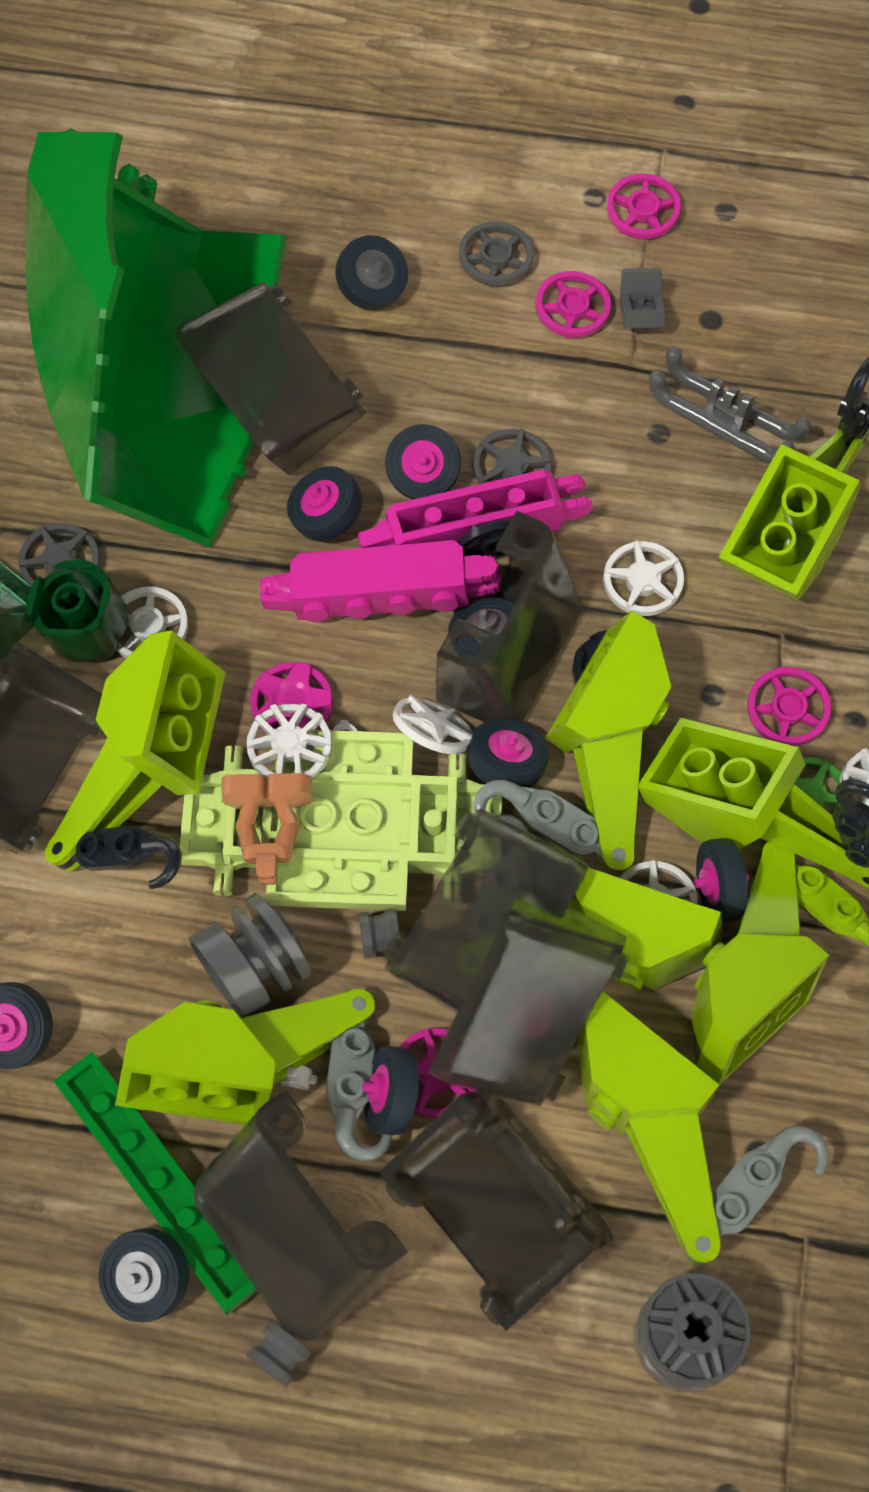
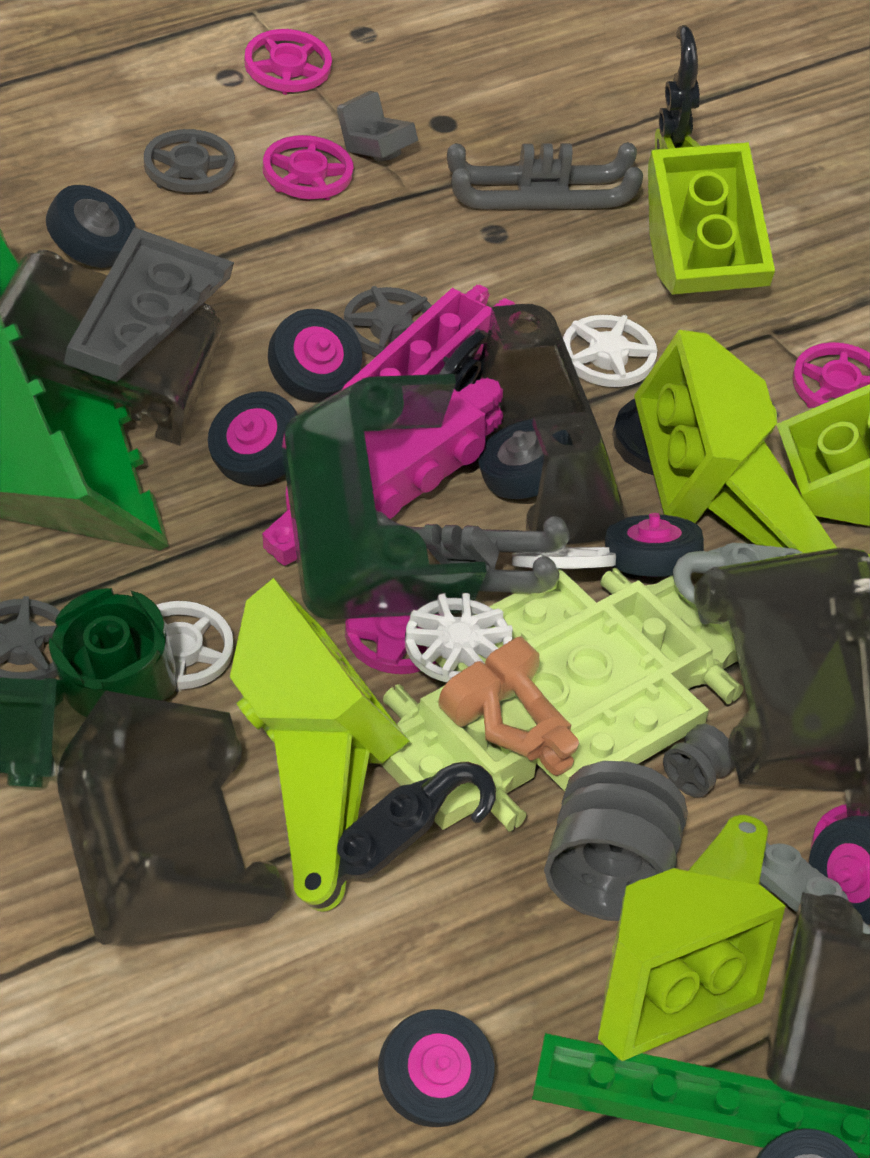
camera: 45 degrees left, 20 degrees down
none -> dark grey wing [64,227,234,382]
none -> clear green windscreen [282,374,487,619]
none -> dark grey piece [354,511,570,594]

